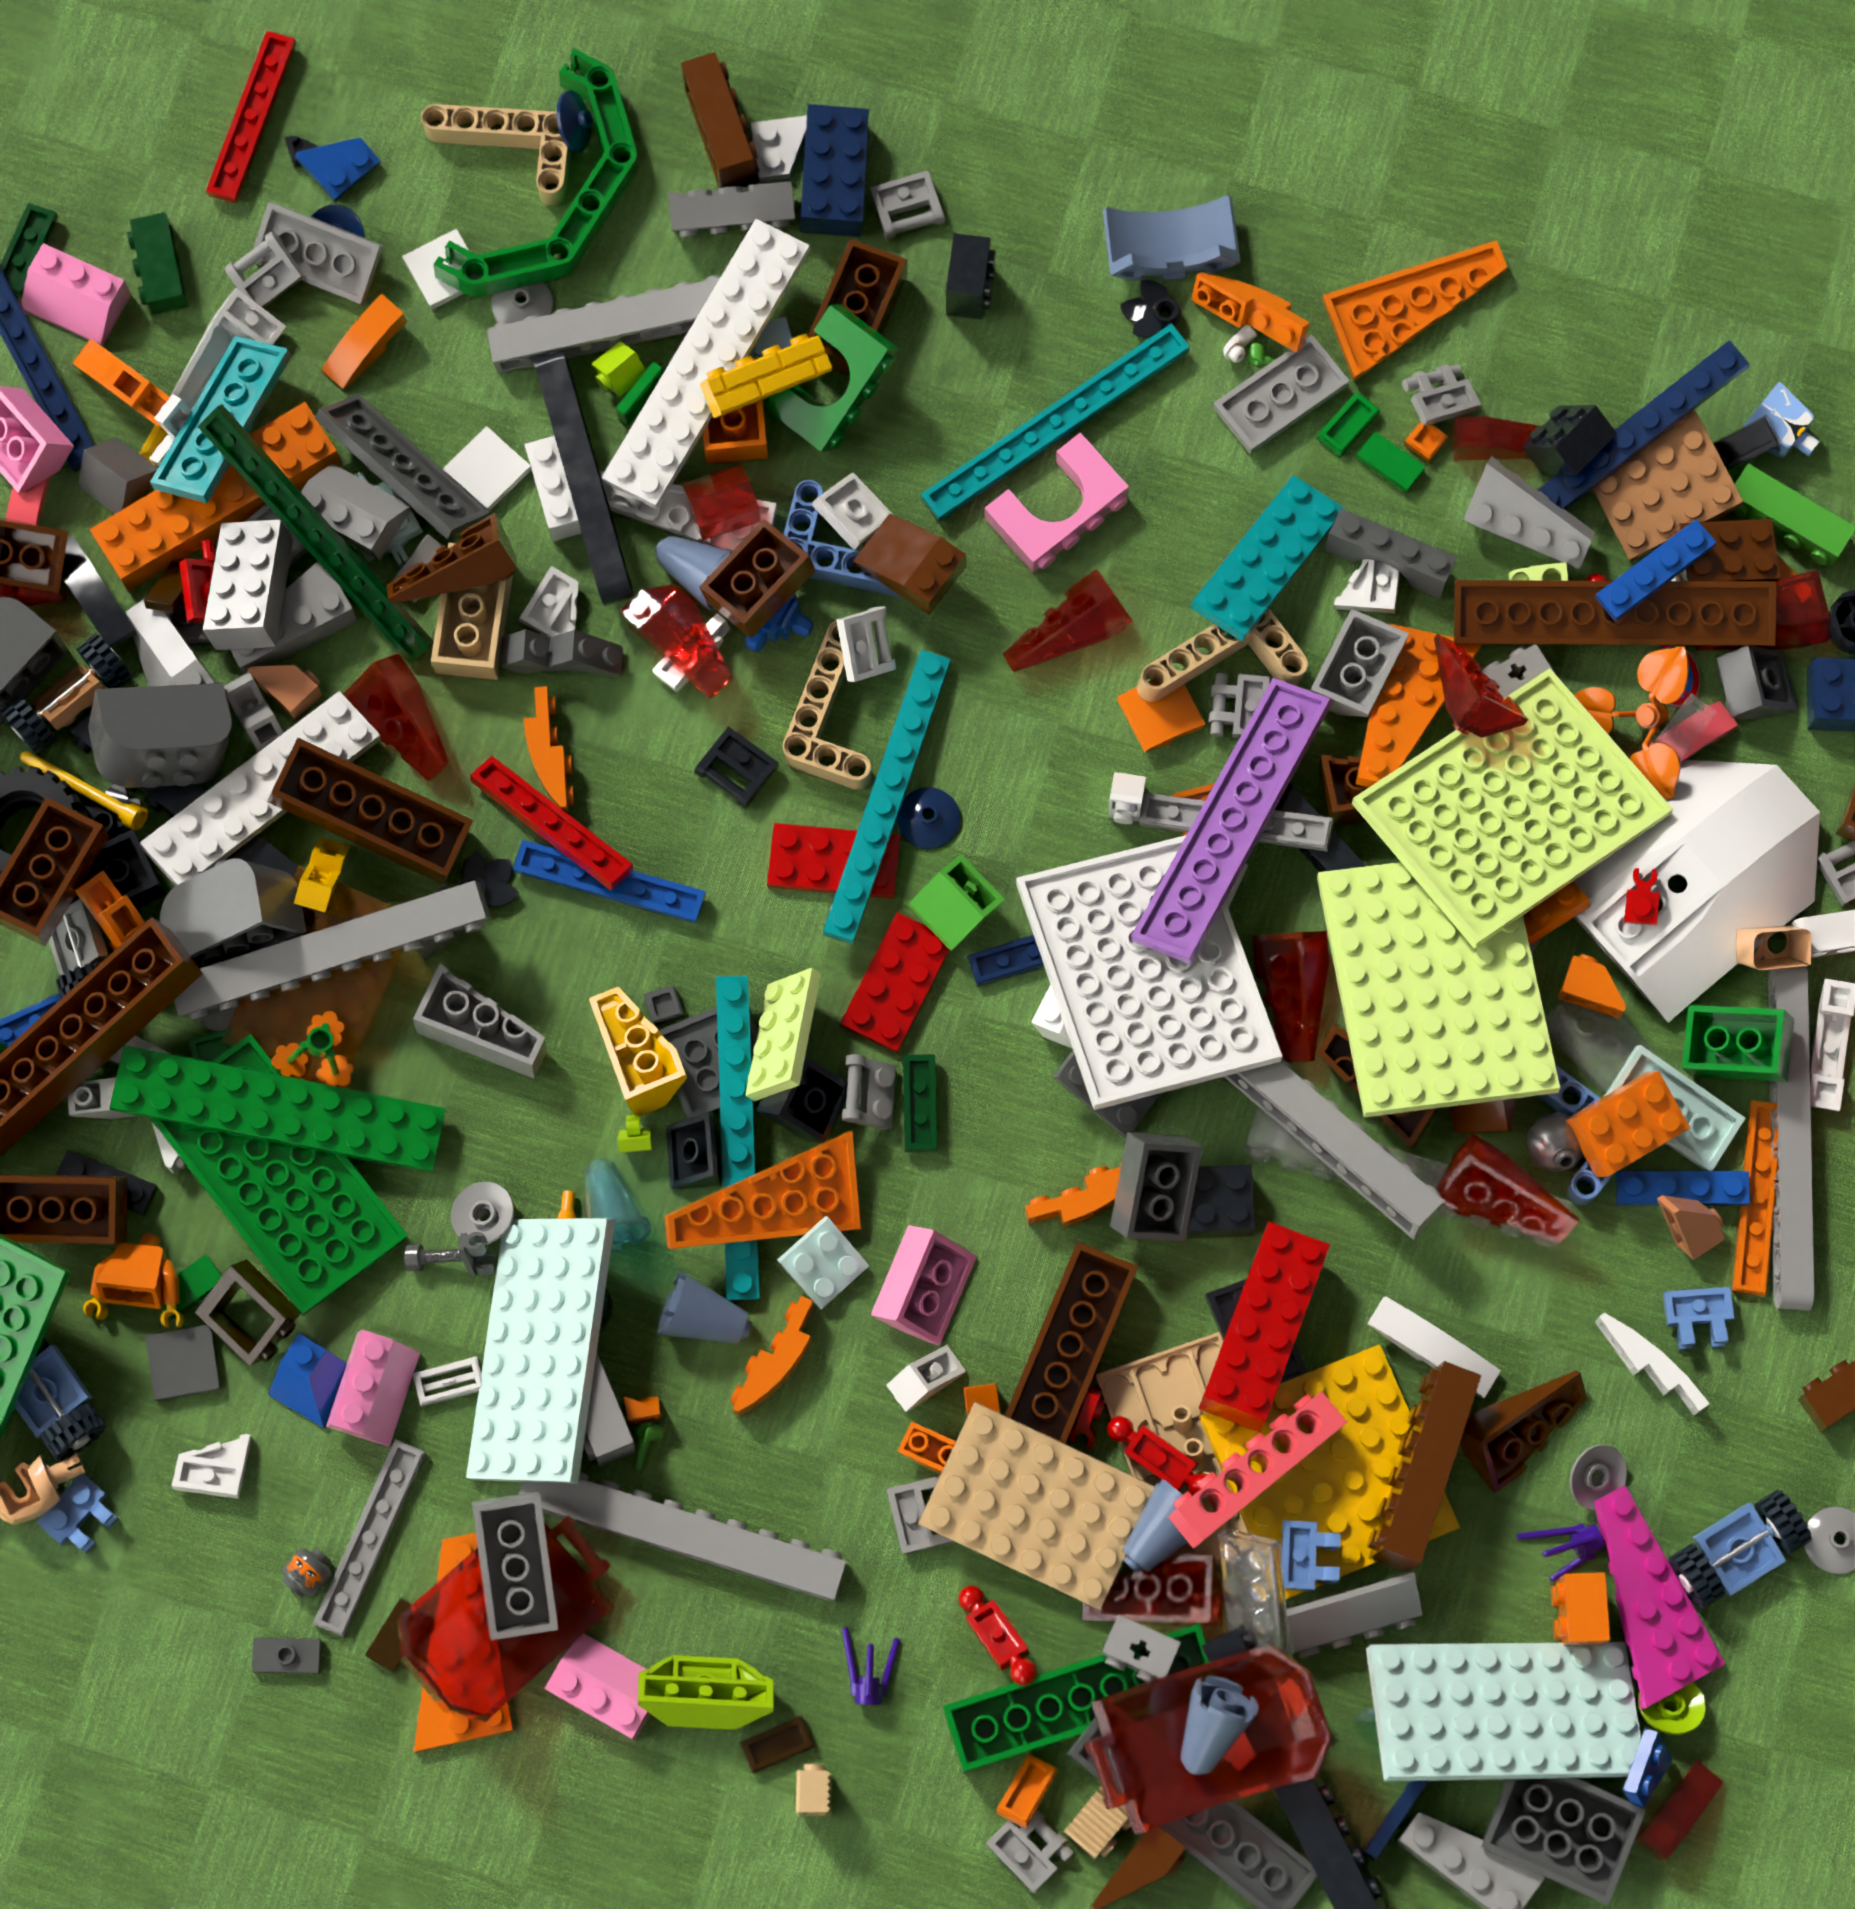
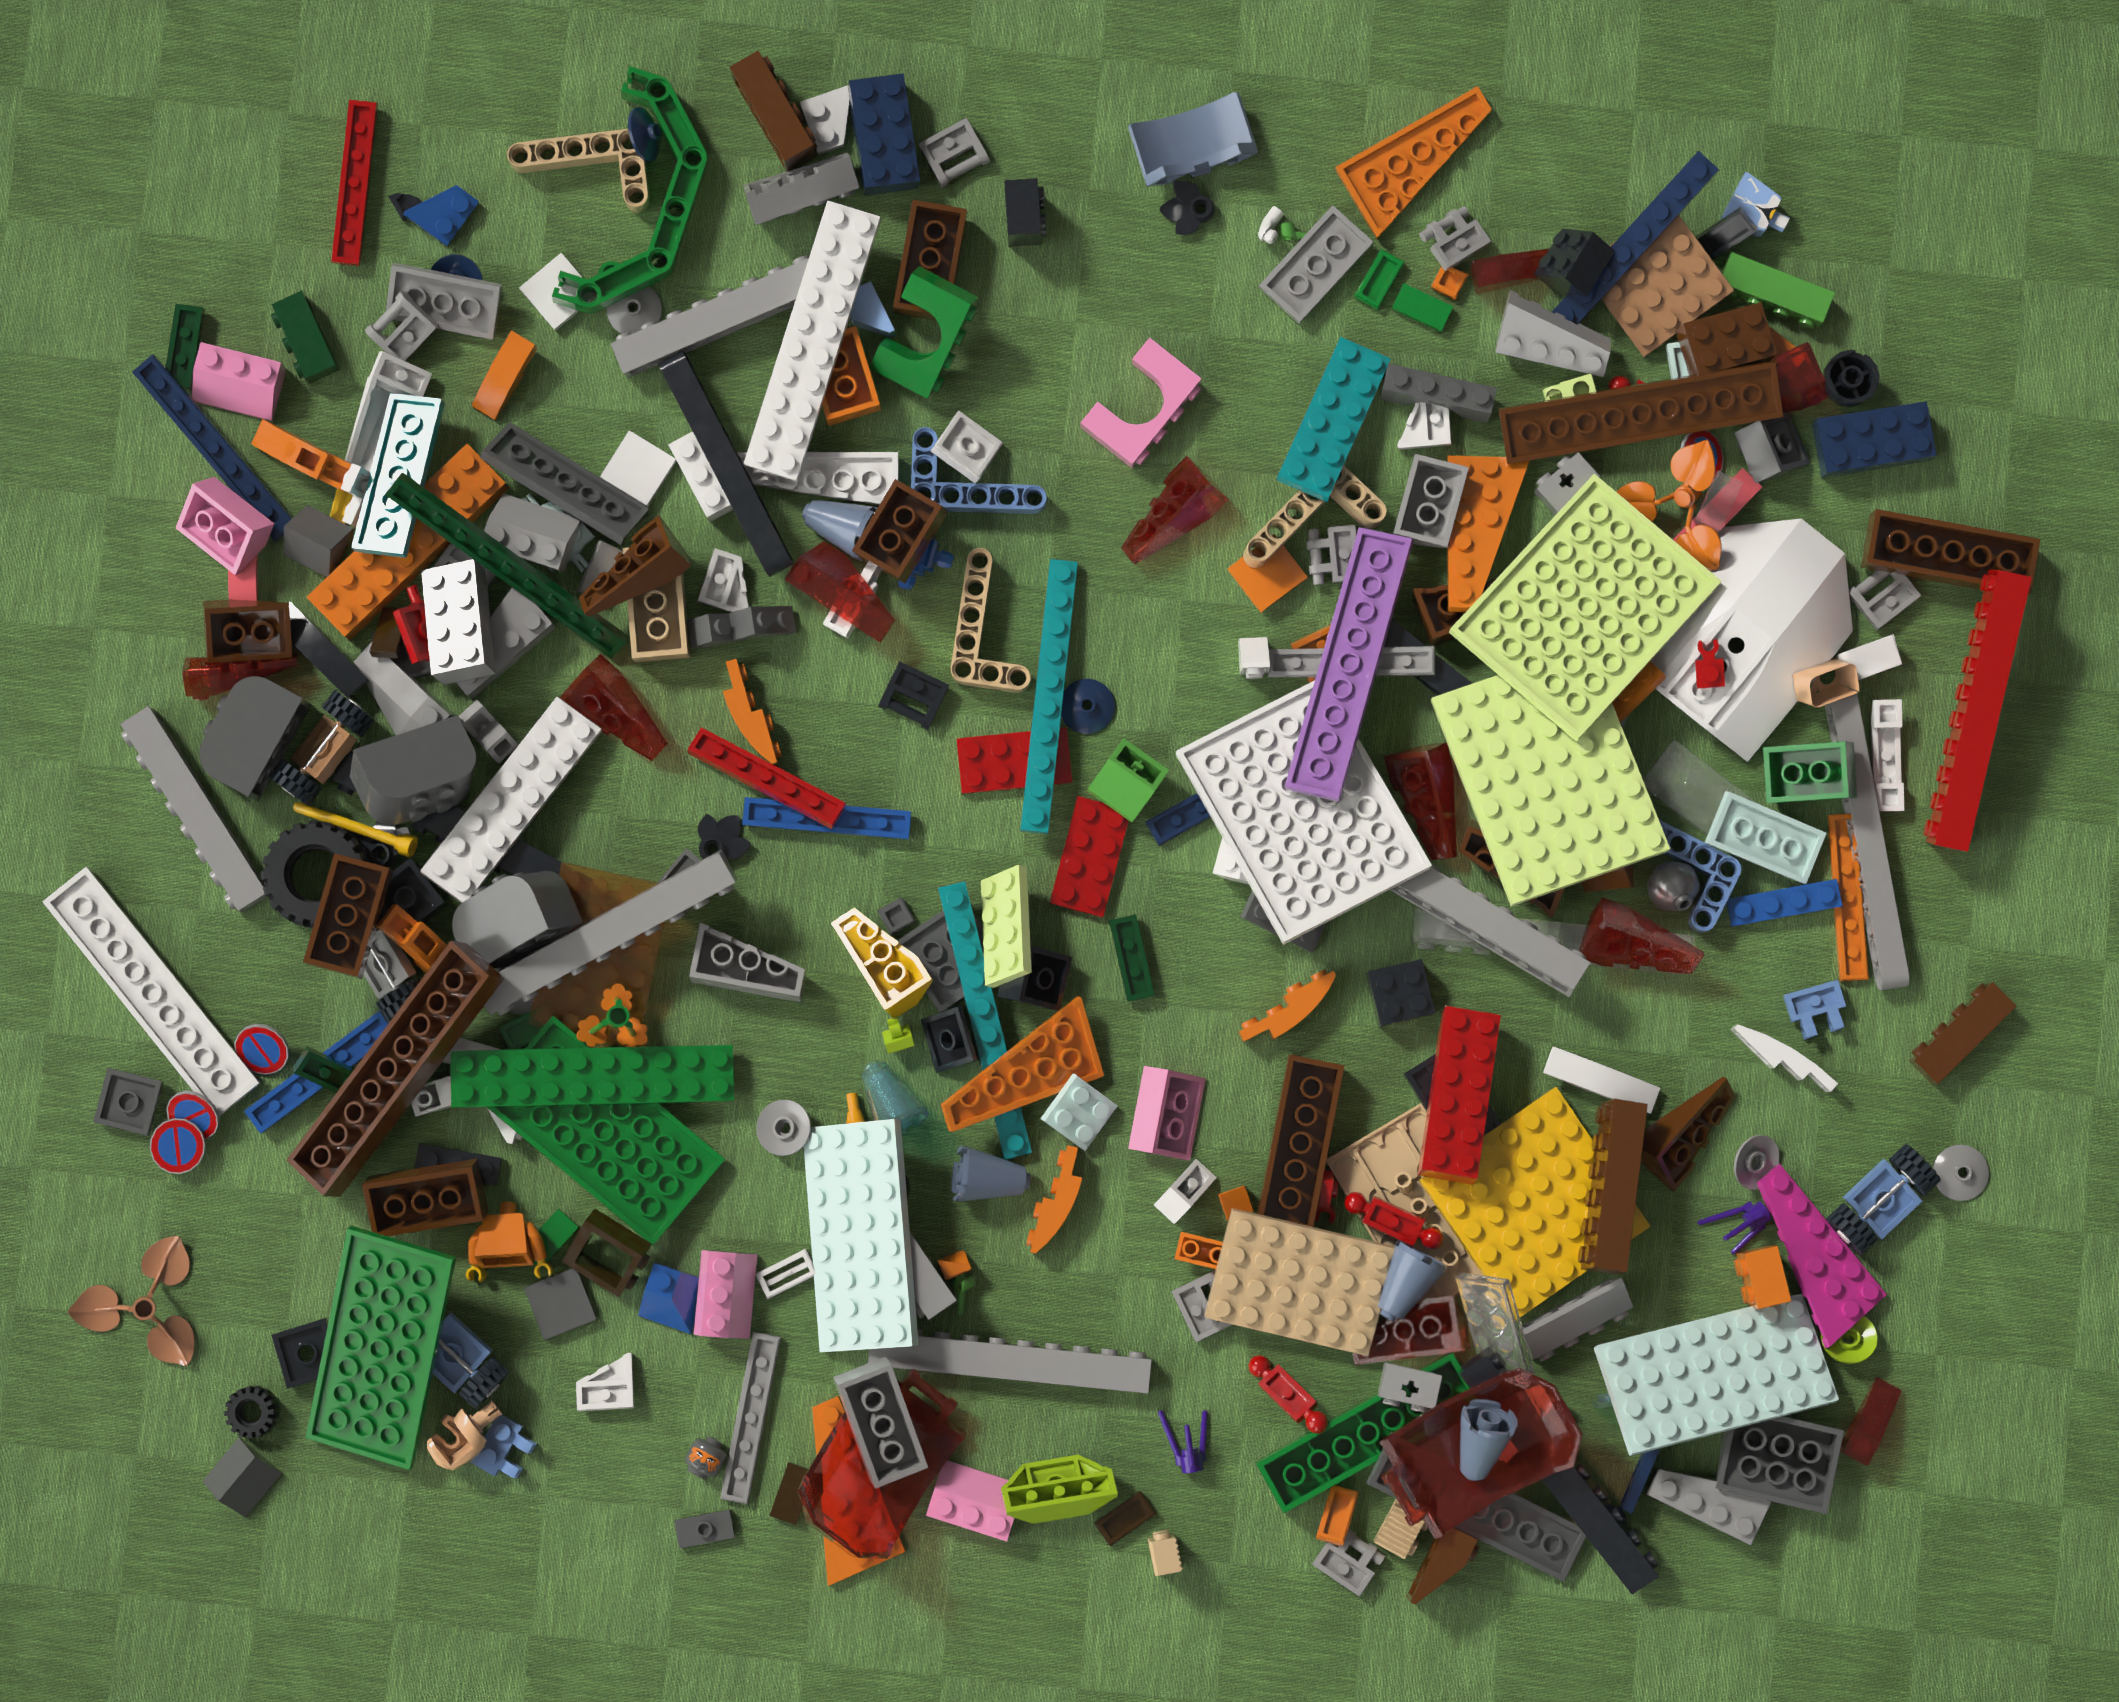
camera: 15 degrees left, 10 degrees up
nougat slope [247,665,322,722] -> none
reddish brown brick [267,737,473,884] -> none
yellow slope [294,837,351,912] -> none
dark grey bar [405,1232,497,1276] -> none
lime brick [592,341,646,397] -> none
green tile [616,361,663,426] -> none
clear red slope [682,464,761,541] -> none
yellow brick [700,333,832,418] -> none
white plate [837,606,897,682] -> none
light grey plate [842,1054,896,1130] -> none
reddish brown slope [853,513,966,616] -> none
teal plate [921,323,1190,522] -> none
dark grey brick [1110,1132,1203,1241] -> none
coral brick [1168,1391,1347,1549] -> none
orange slope [1191,272,1310,352] -> none
medium blue plate [1280,1520,1341,1592] -> none
clear red wedge [1434,633,1528,738] -> none
orange slope [1558,955,1626,1019] -> none
orange brick [1566,1071,1690,1177] -> none
blue plate [1595,519,1717,622] -> none
blue wing [1623,1729,1673,1807] -> none
nougat slope [1657,1195,1725,1260] -> none

